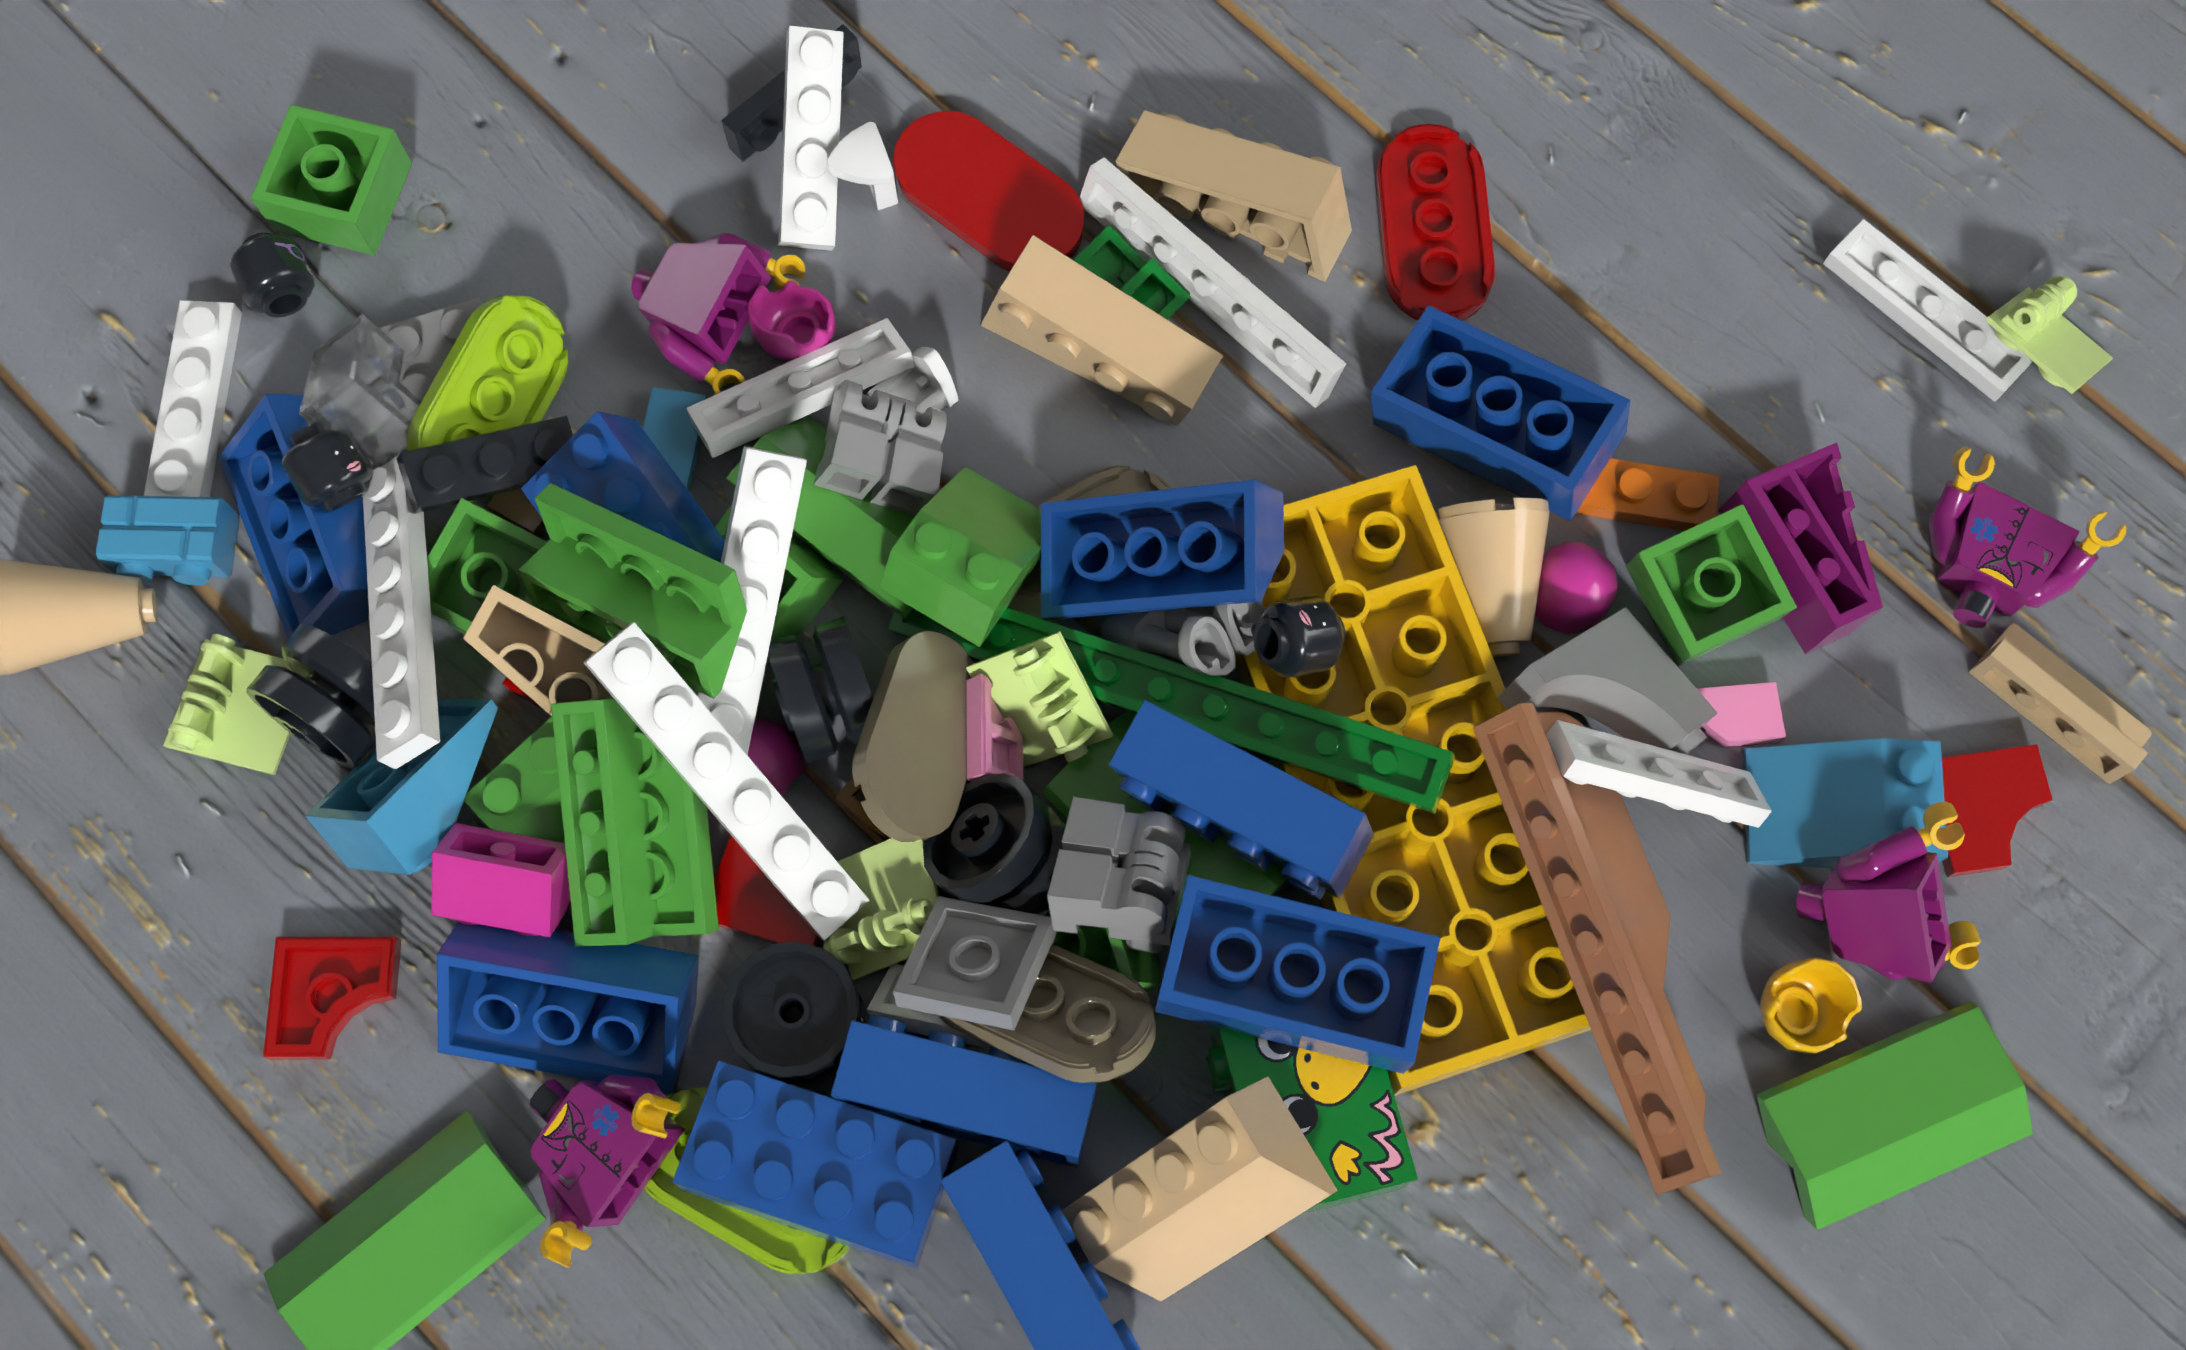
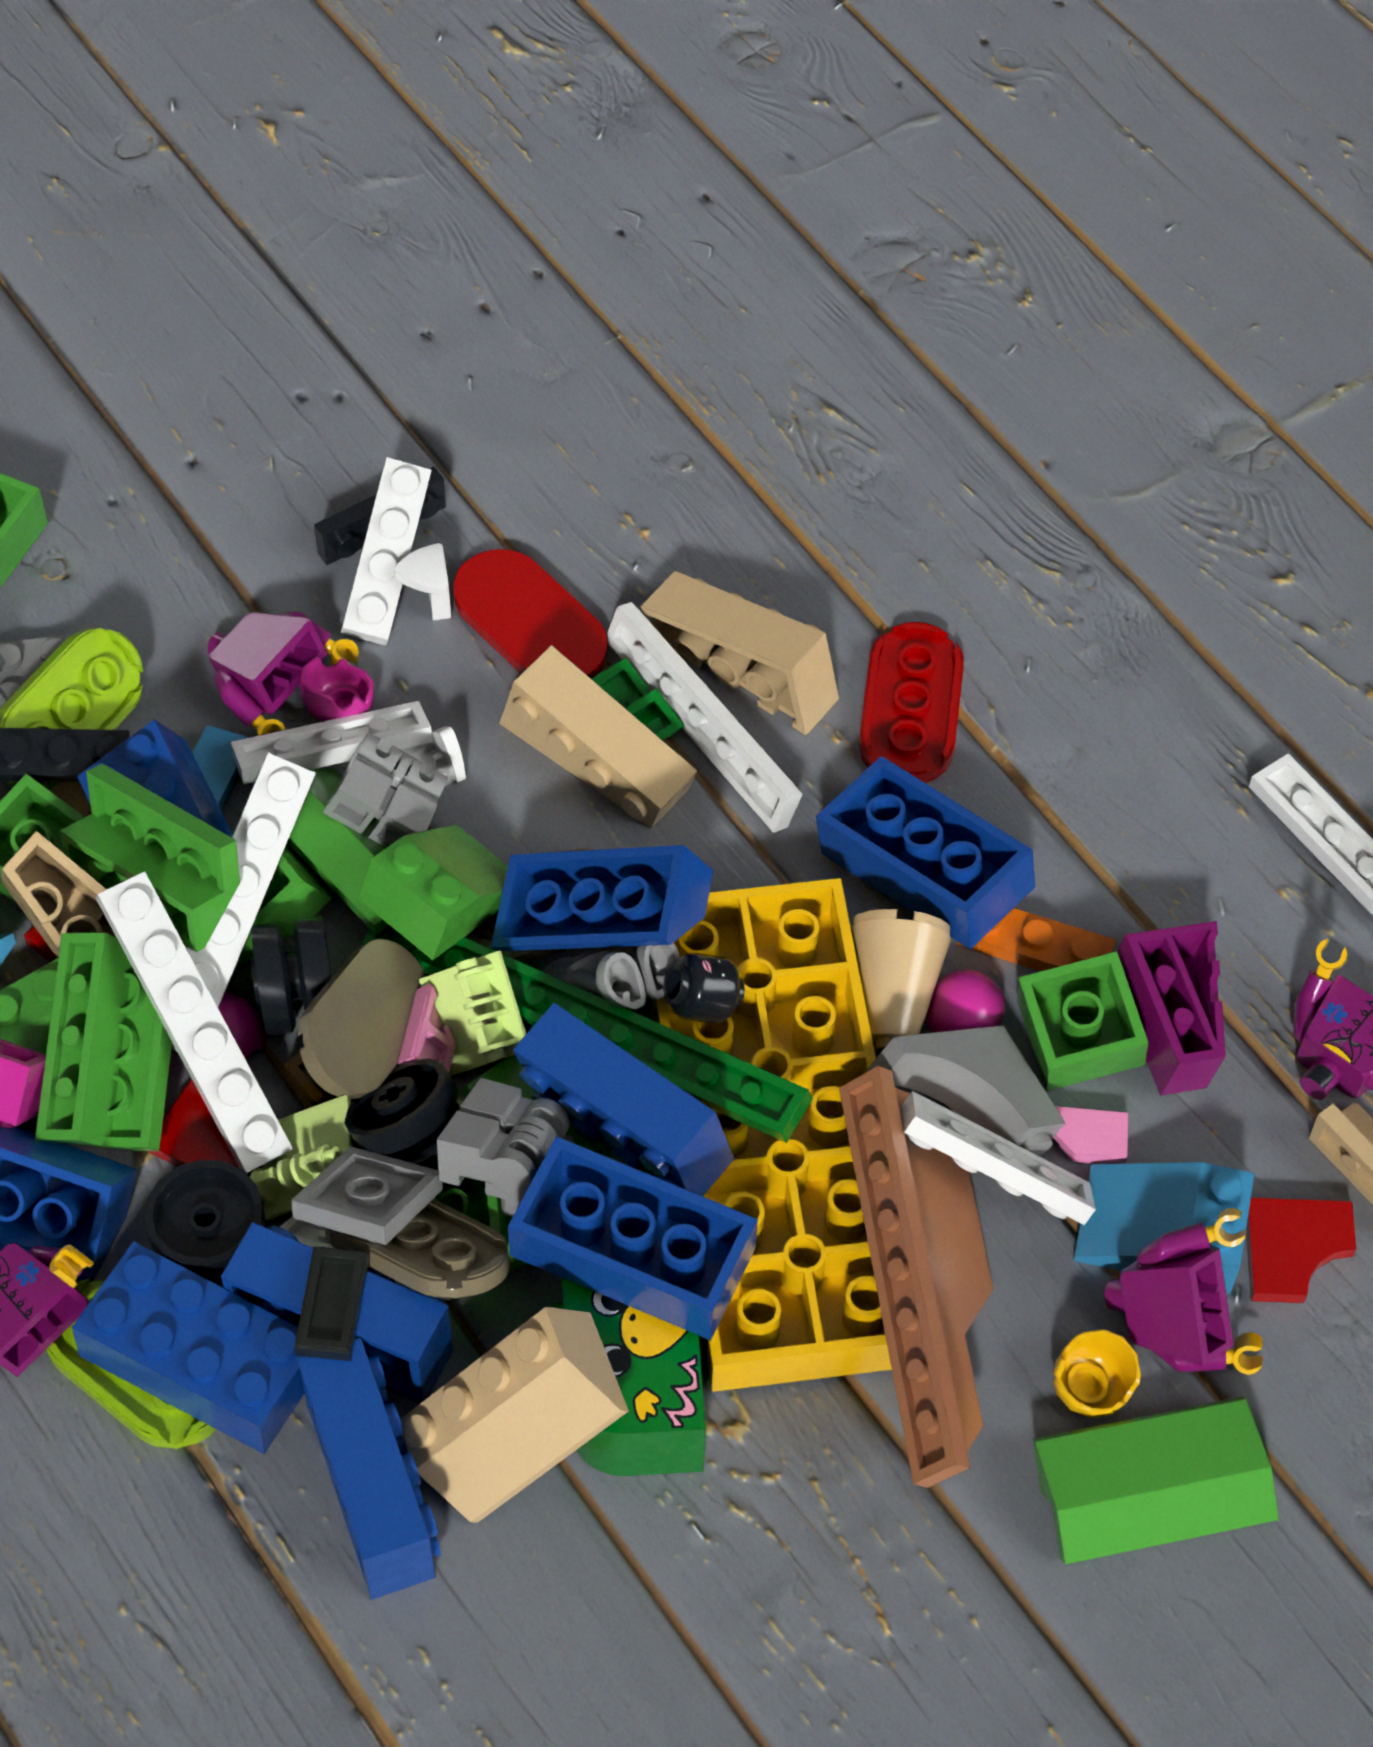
camera: 10 degrees right, 15 degrees down
none -> pearl dark grey tile [294,1246,370,1361]

